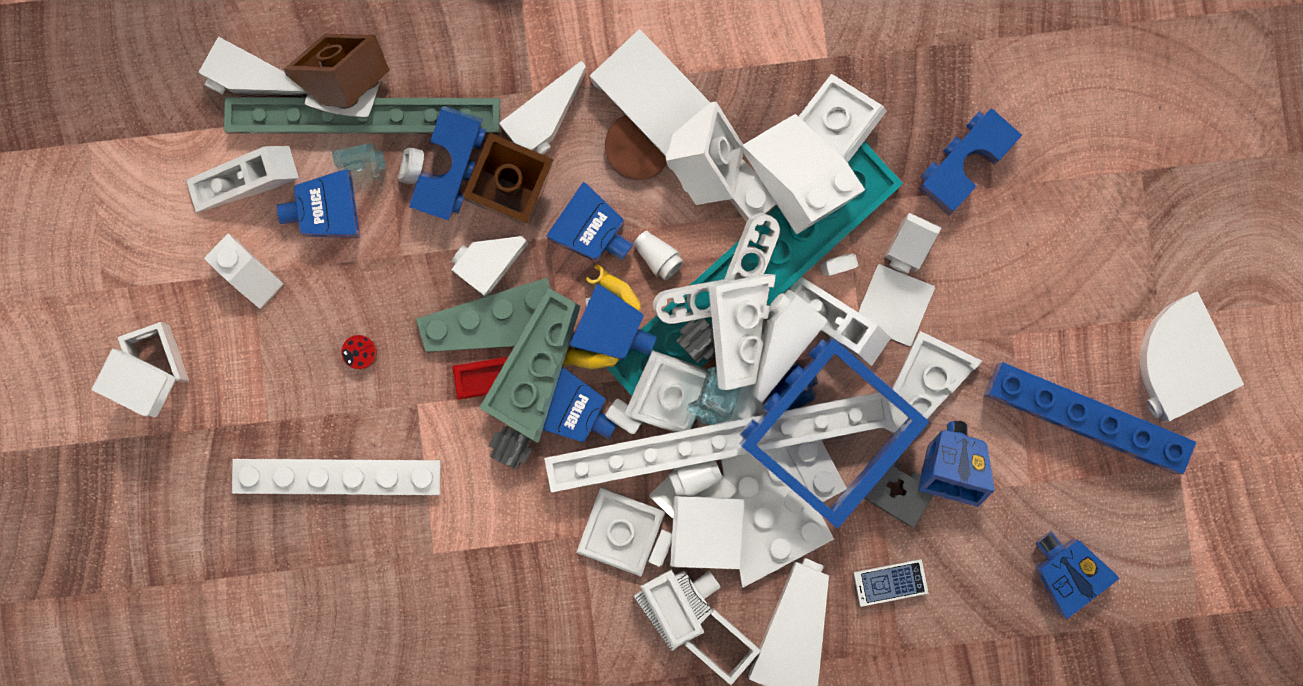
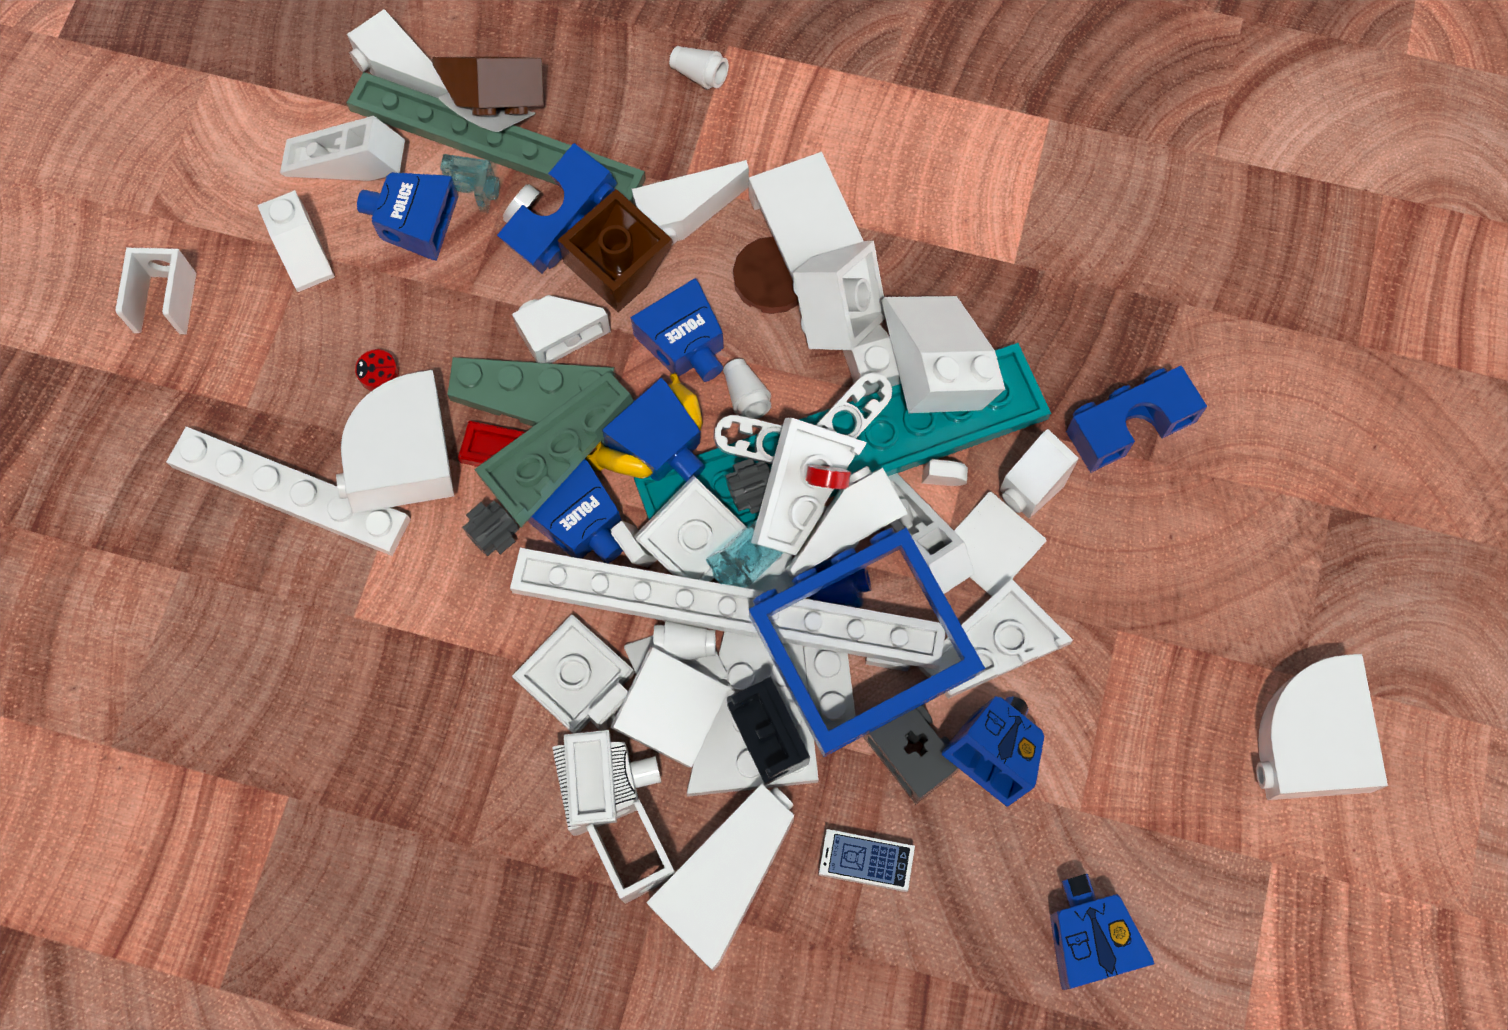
camera: 25 degrees right, 15 degrees down
white piece [91,348,176,417] -> none
white tile [799,74,887,163] -> none
blue brick [983,362,1197,474] -> none
none -> white brick [336,370,454,513]
none -> black hinge [727,676,810,785]
none -> red tile [806,465,851,489]

